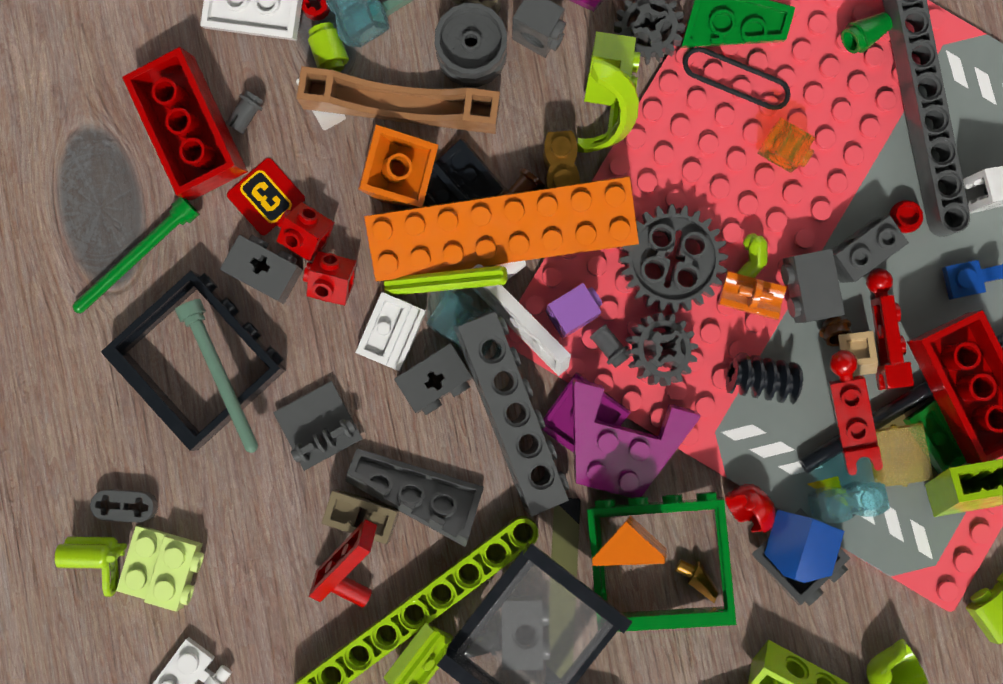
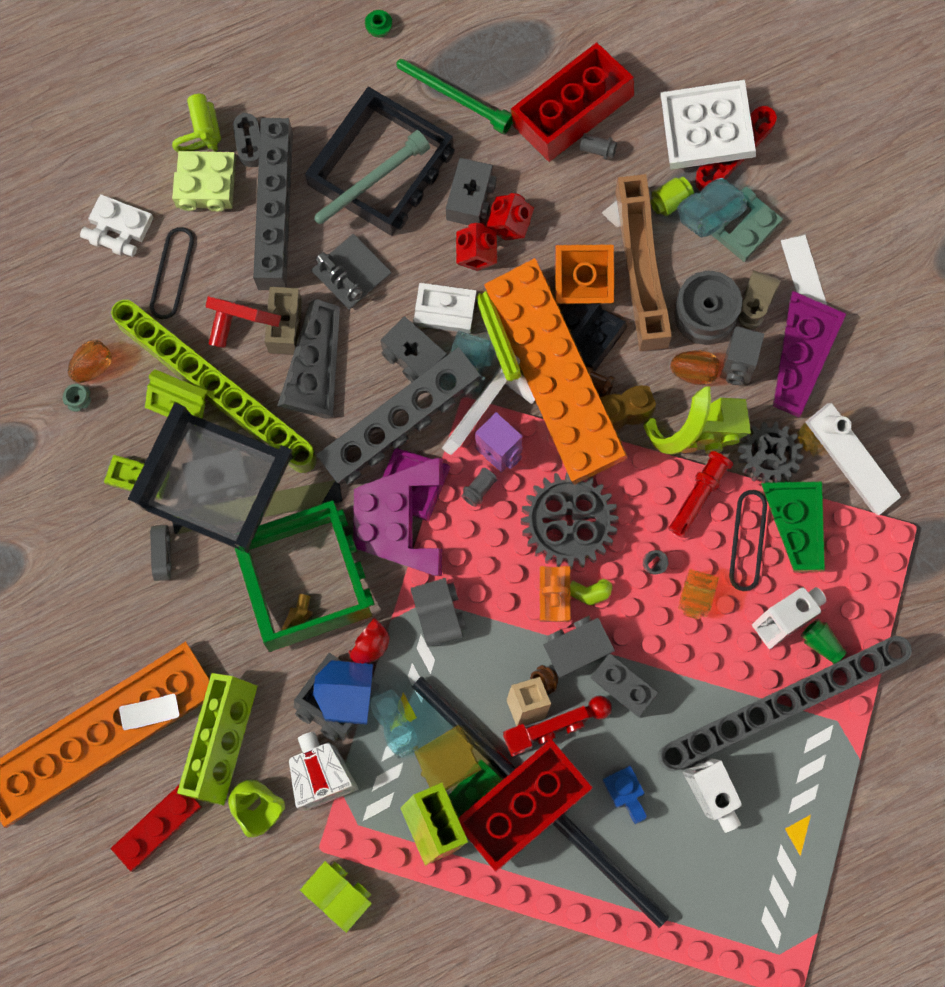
camera: 80 degrees right, 10 degrees down
sticker [227,158,305,236] -> none
orange slope [592,515,667,566] -> none
dark grey gear [625,313,698,386] -> none
black piece [726,353,803,404] -> none
red plate [829,350,883,475] -> none
red plate [889,200,923,233] -> none
none -> black piece [150,227,194,319]
none -> dark grey brick [253,118,293,290]
none -> white torso [289,732,359,811]
none -> green plate [365,10,392,38]
none -> dark grey brick [410,578,467,647]
none -> dark grey hinge [643,550,668,575]
none -> red pin [668,451,734,538]
none -> clear orange animal [670,350,719,385]
none -> white torso [752,587,827,650]

